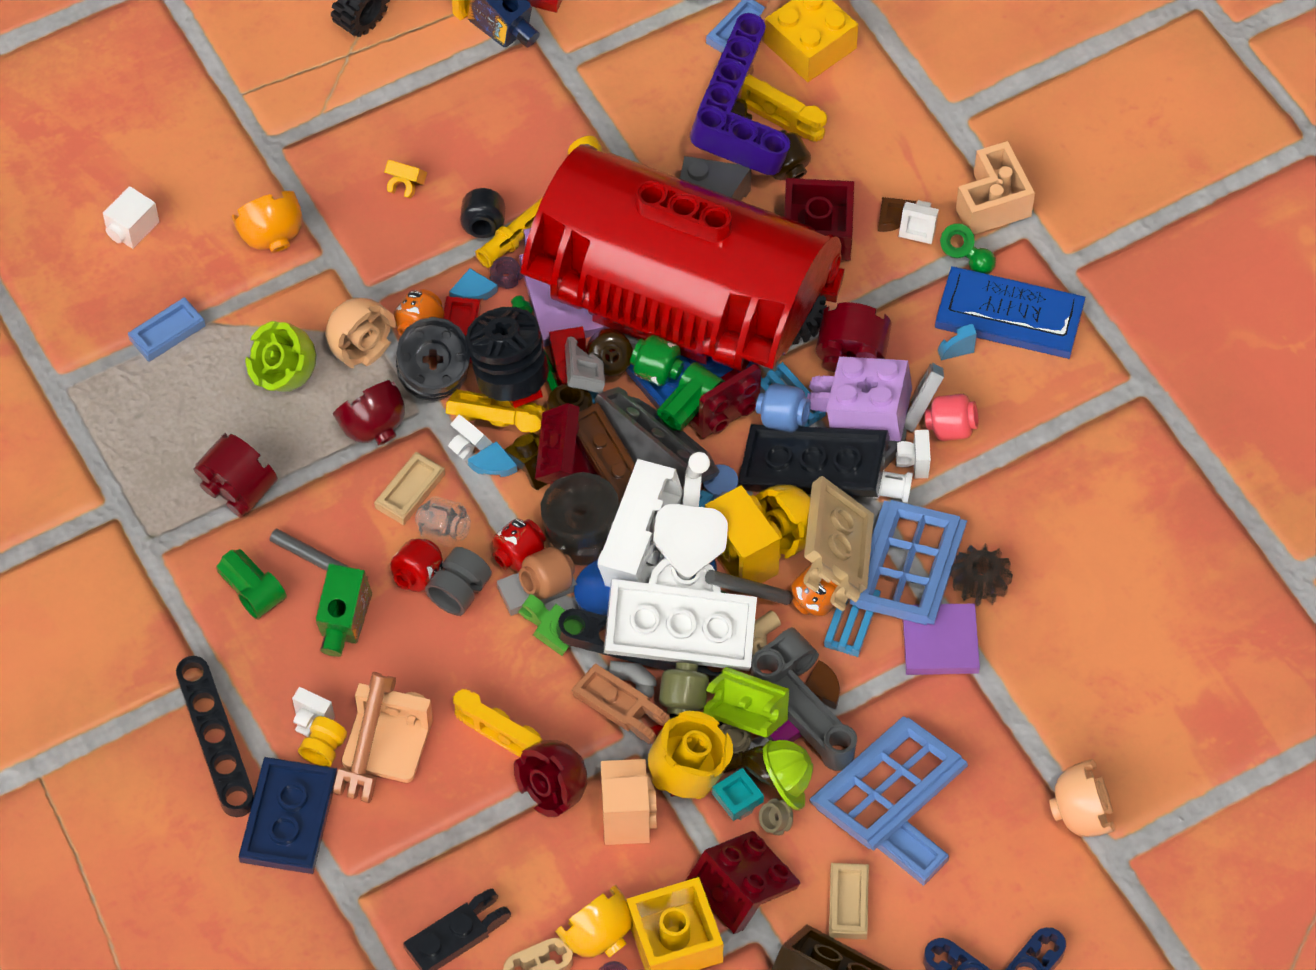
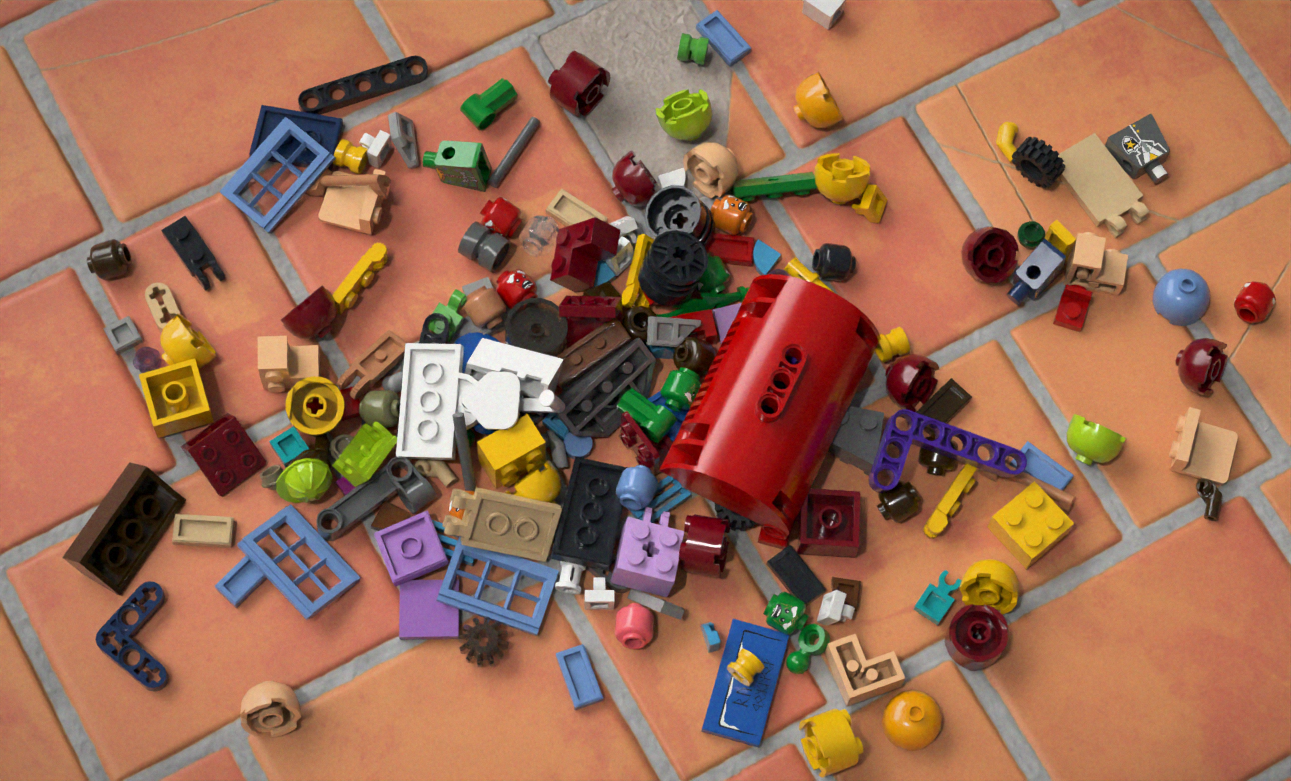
camera: 85 degrees right, 10 degrees up
none -> medium blue piece [219,117,336,234]
none -> medium lavender tile [374,510,449,587]
none -> light grey tile [388,112,419,169]
none -> dark red brick [550,217,620,293]
none -> medium blue tile [556,644,603,710]
none -> white tile [610,216,638,244]
none -> white tile [657,168,685,189]
none -> bright green wheel [677,33,709,65]
none -> yellow wheel [727,649,765,686]
none -> green tile [731,172,817,201]
none -> green head [763,592,809,635]
none -> black tile [767,545,826,606]
none -> yellow brick [799,708,864,778]
none -> yellow cylinder [814,153,870,204]
none -> light orange cylinder [881,689,942,751]
none -> dark red cylinder [885,354,939,412]
none -> teal plate [913,570,961,626]
none -> dark brown tile [916,378,972,435]
none -> dark red brick [944,604,1008,671]
none -> yellow cylinder [959,559,1019,615]
none -> dark red cylinder [961,226,1019,283]
none -> yellow arm [996,122,1018,163]
none -> dark green plate [1017,221,1045,249]

